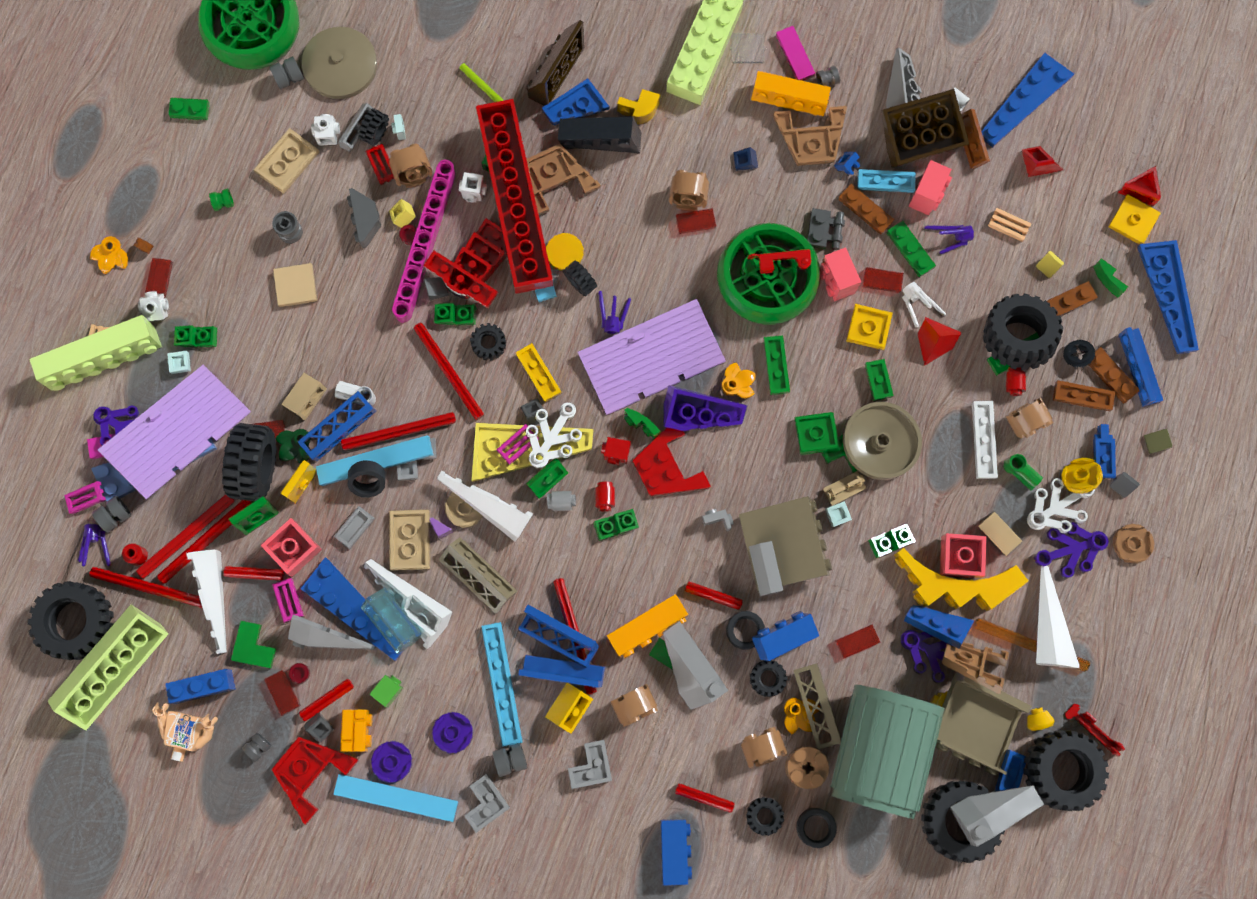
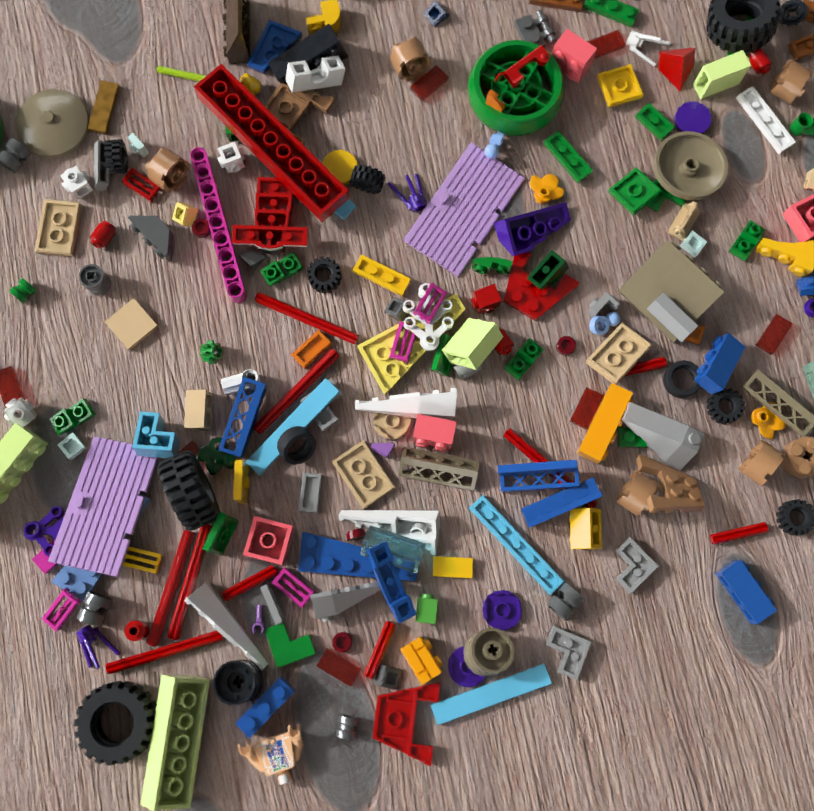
camera: 30 degrees left, 0 degrees up
none -> pearl gold tile [87,80,120,135]
none -> red brick [89,220,116,249]
none -> yellow tile [122,546,163,574]
none -> medium azure brick [132,411,180,458]
none -> green gear [199,340,224,364]
none -> black wheel [213,660,263,705]
none -> yellow cone [240,73,261,96]
none -> medium lavender hand [252,605,265,634]
none -> light grey tile [260,584,285,624]
none -> white arch [286,56,345,93]
none -> orange tile [291,330,332,369]
none -> dark red tile [346,528,367,541]
none -> blue slope [368,541,417,624]
none -> dark pink tile [413,282,447,324]
none -> coral brick [413,414,456,452]
none -> yellow tile [433,556,473,578]
none -> yellowish green brick [442,318,503,370]
none -> dark tan wheel [463,628,514,677]
none -> light blue plate [485,131,505,159]
none -> orange tile [486,90,505,113]
none -> dark green slope [527,250,569,290]
none -> dark red tile [556,336,576,356]
none -> clear red tile [569,387,604,430]
none -> tan tile [586,323,652,385]
none -> light blue plate [590,311,621,335]
none -> medium nougat wing [636,454,705,513]
none -> dark purple tile [674,101,711,134]
none -> orange tile [684,325,706,345]
none -> yellowish green brick [693,50,751,99]

